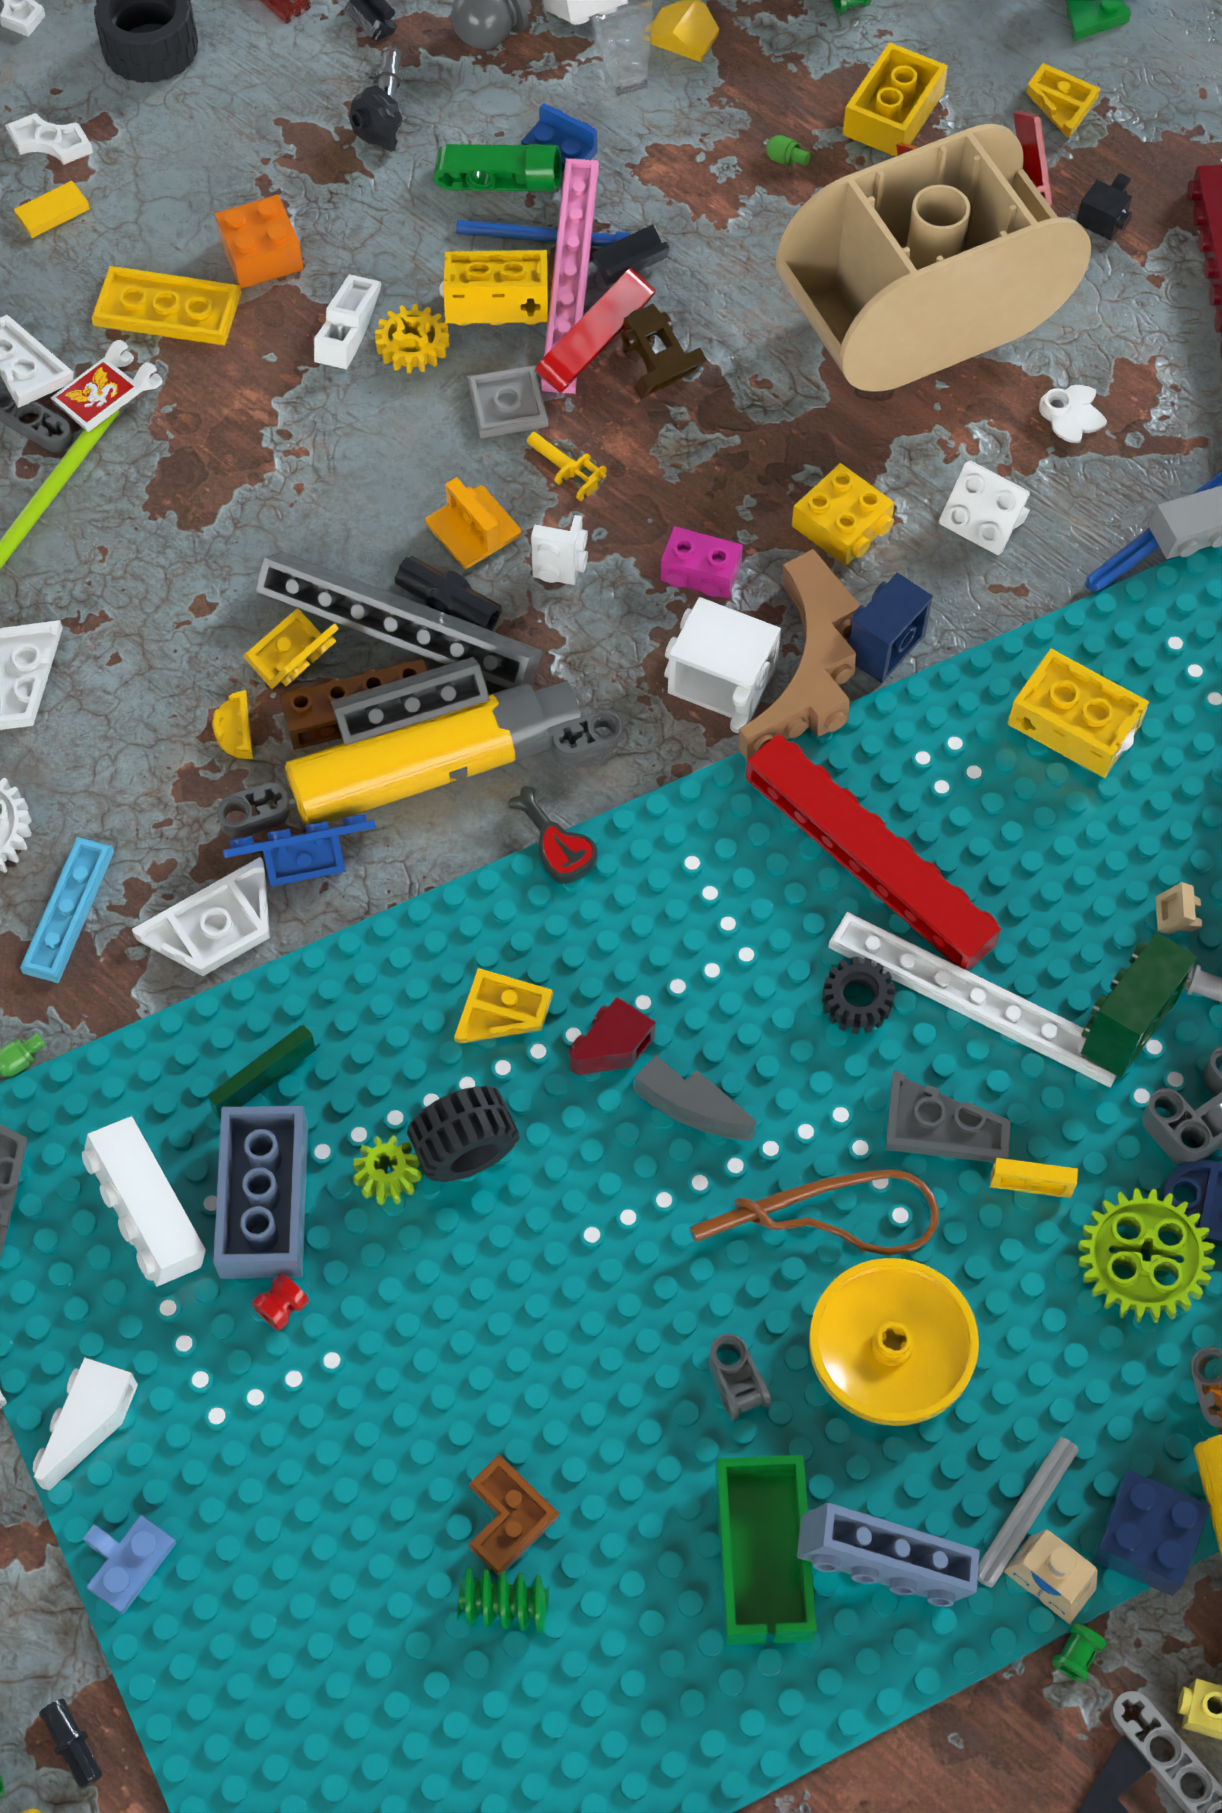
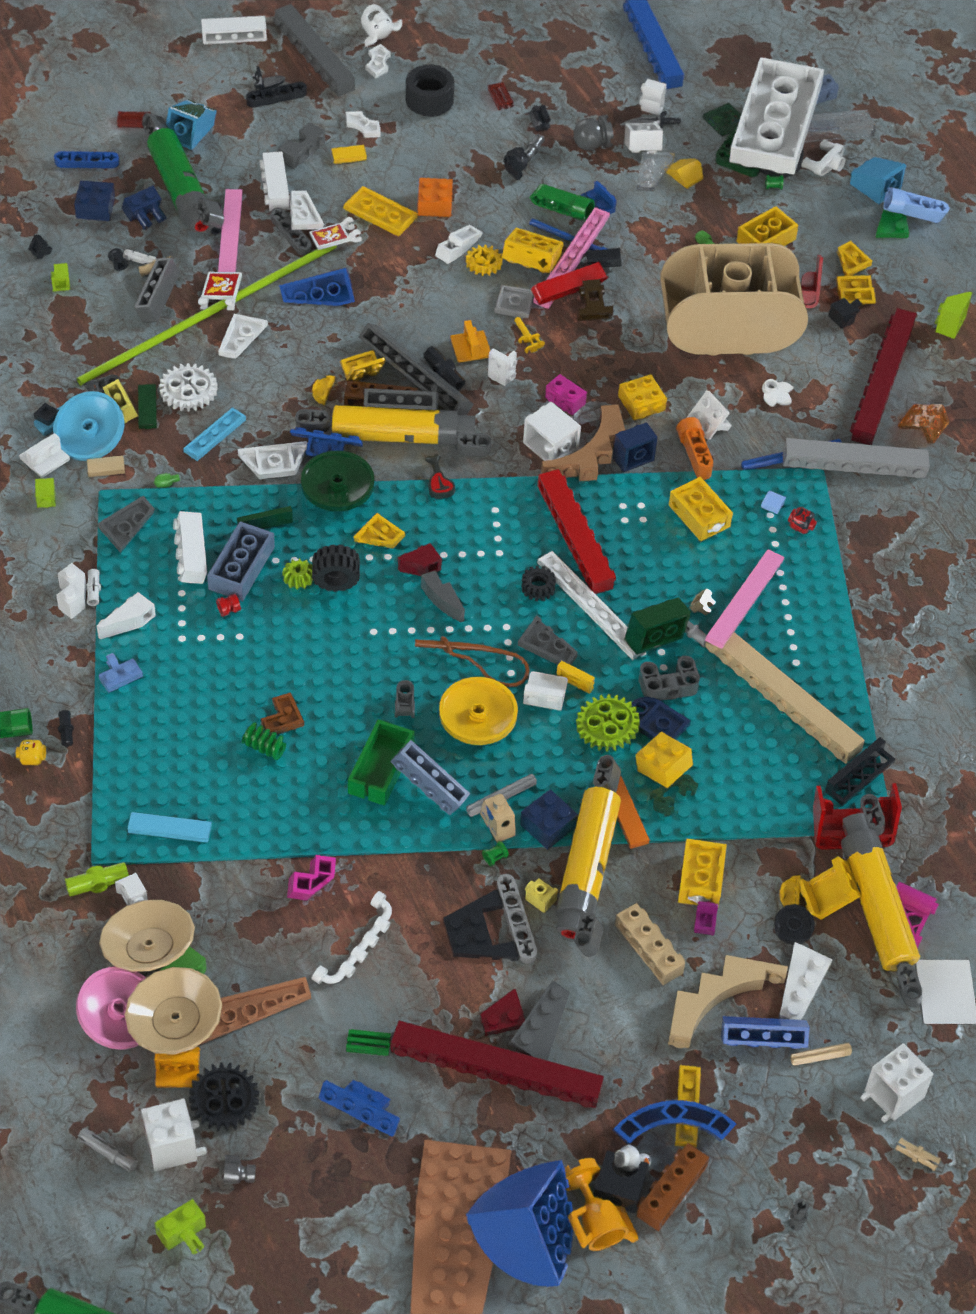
camera: 20 degrees right, 10 degrees down
none -> blue wedge [279,268,355,306]
none -> dark green dish [301,451,374,512]
none -> white bracket [523,671,568,711]
none -> orange beam [676,417,713,480]
none -> light blue tile [761,491,786,514]
none -> yellow slope [836,275,876,304]

